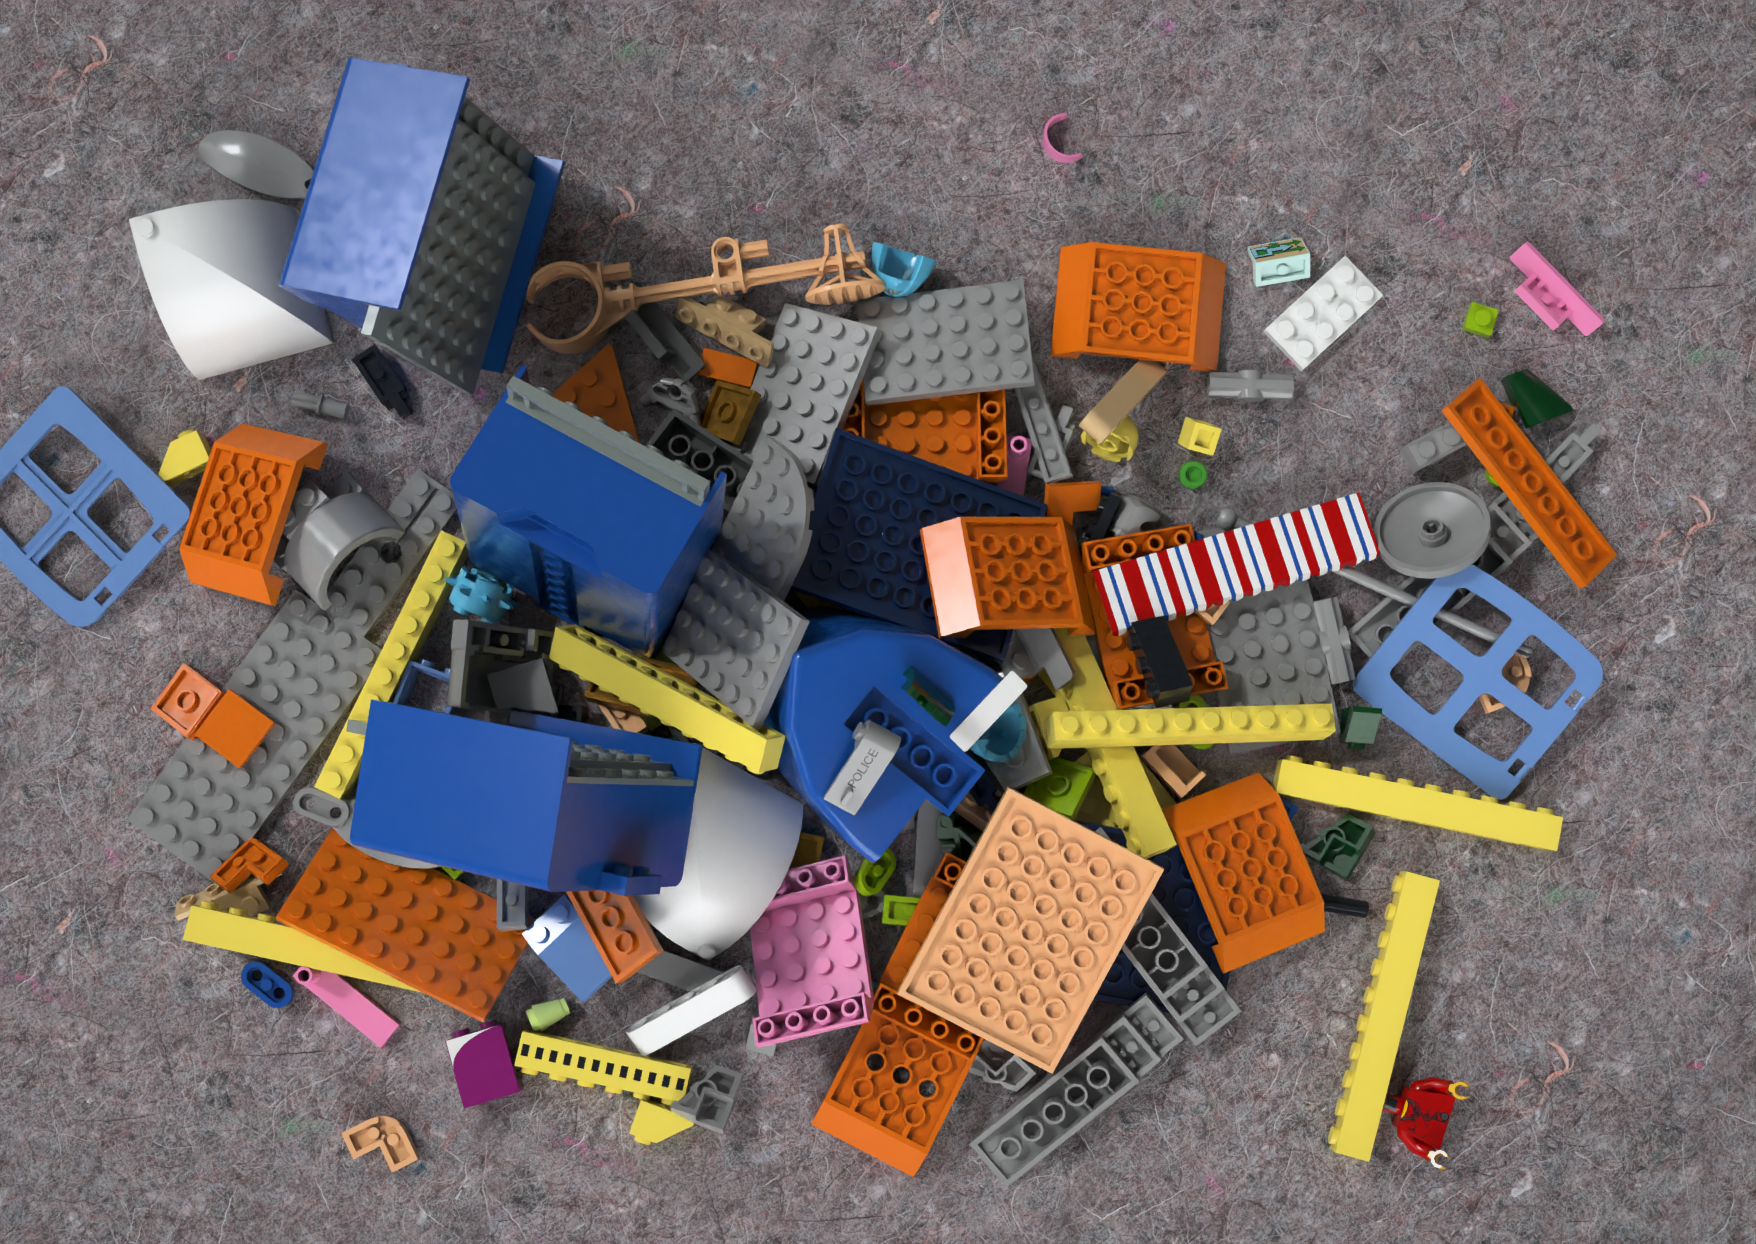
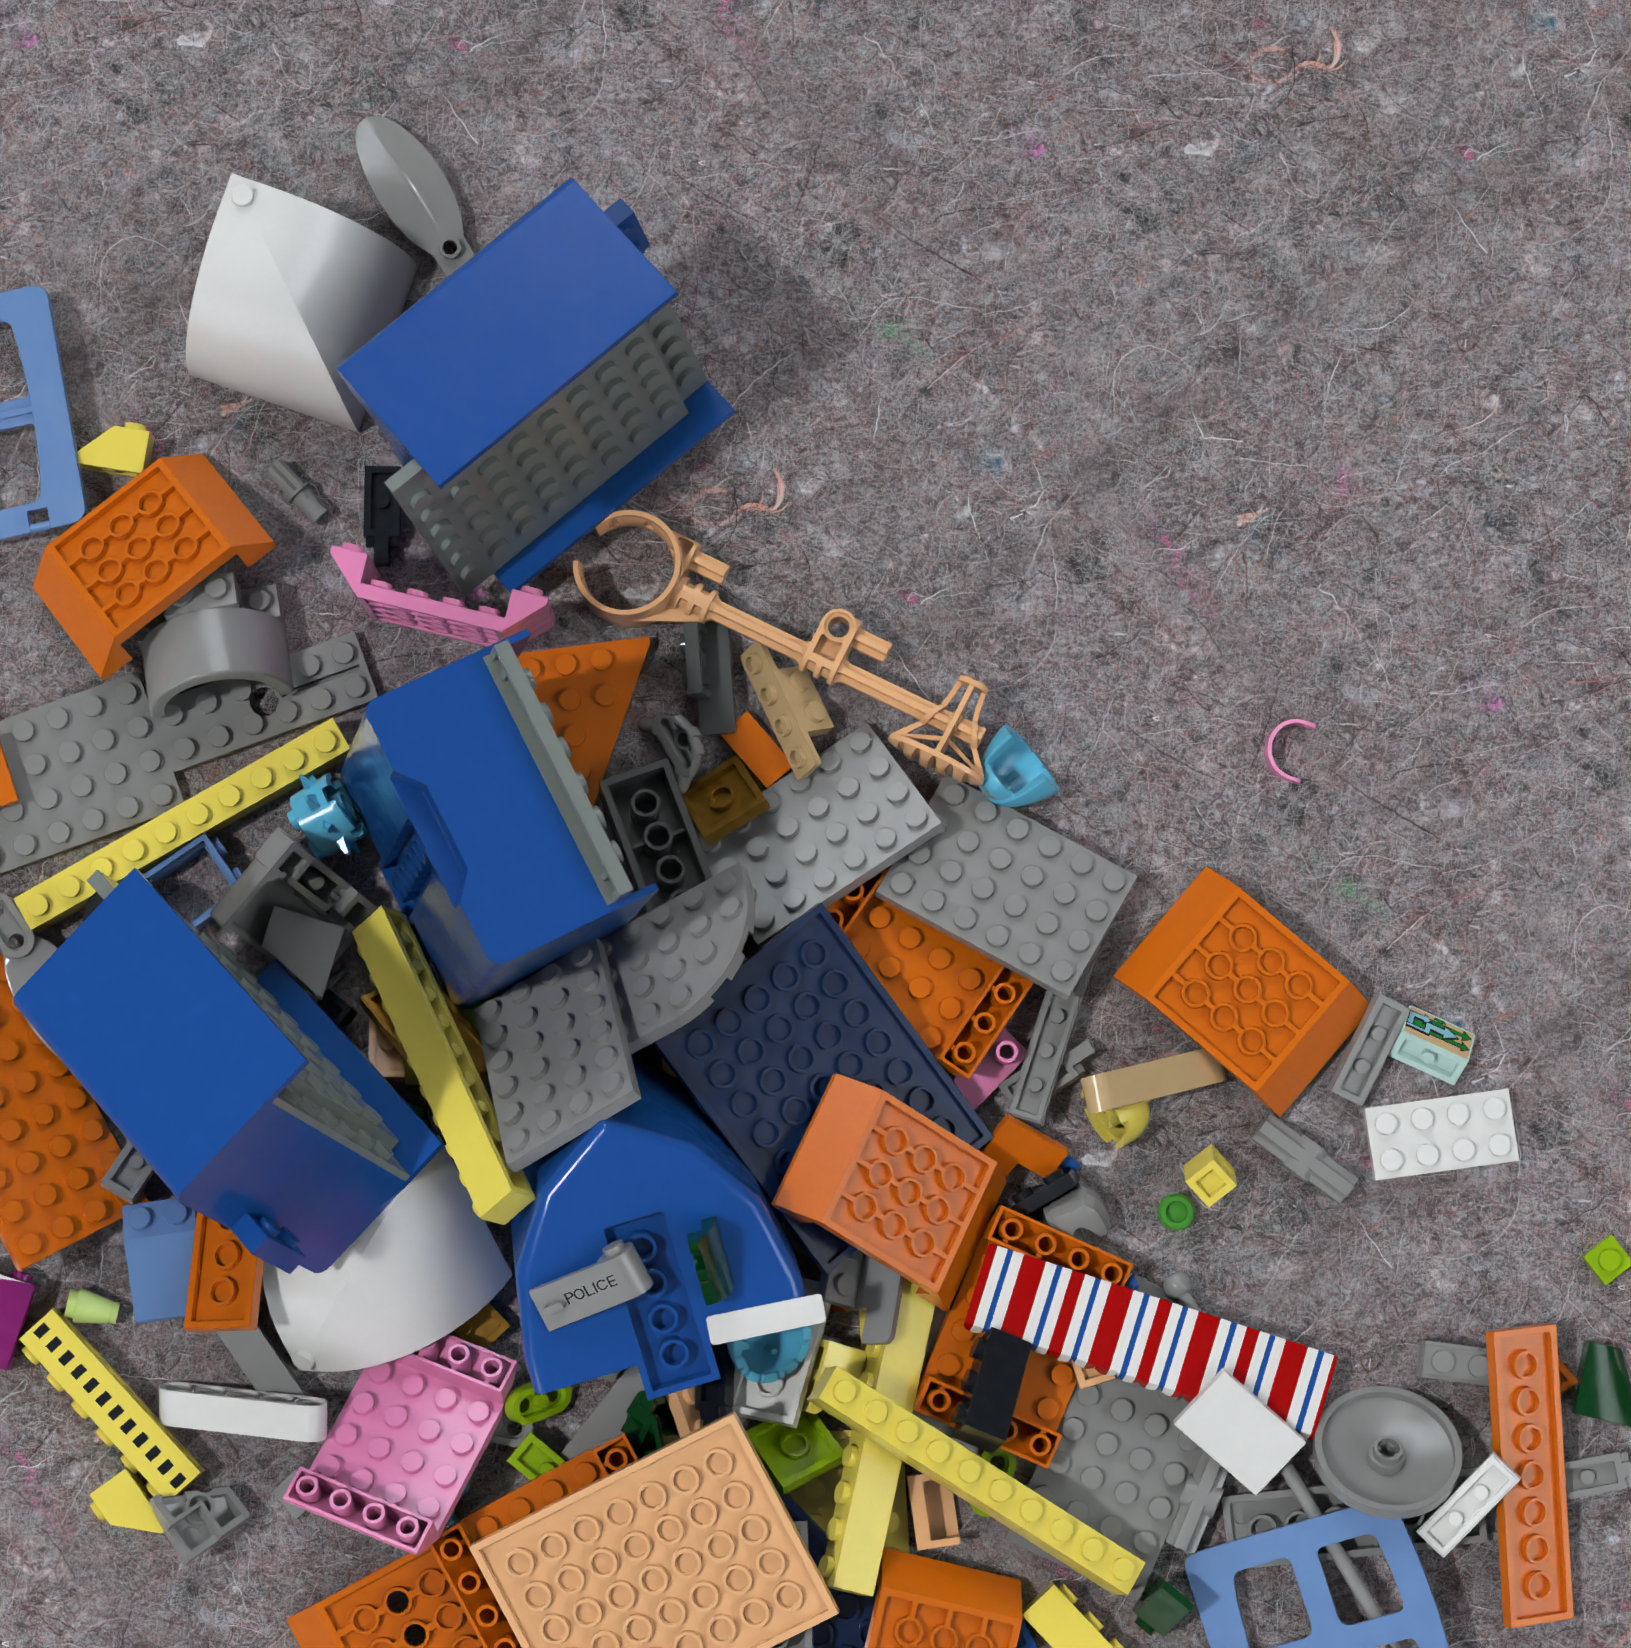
camera: 30 degrees right, 0 degrees up
none -> bright pink slope [330,542,556,647]
none -> white tile [1173,1368,1306,1495]
none -> light grey plate [1327,992,1411,1107]
none -> white tile [1416,1451,1521,1558]

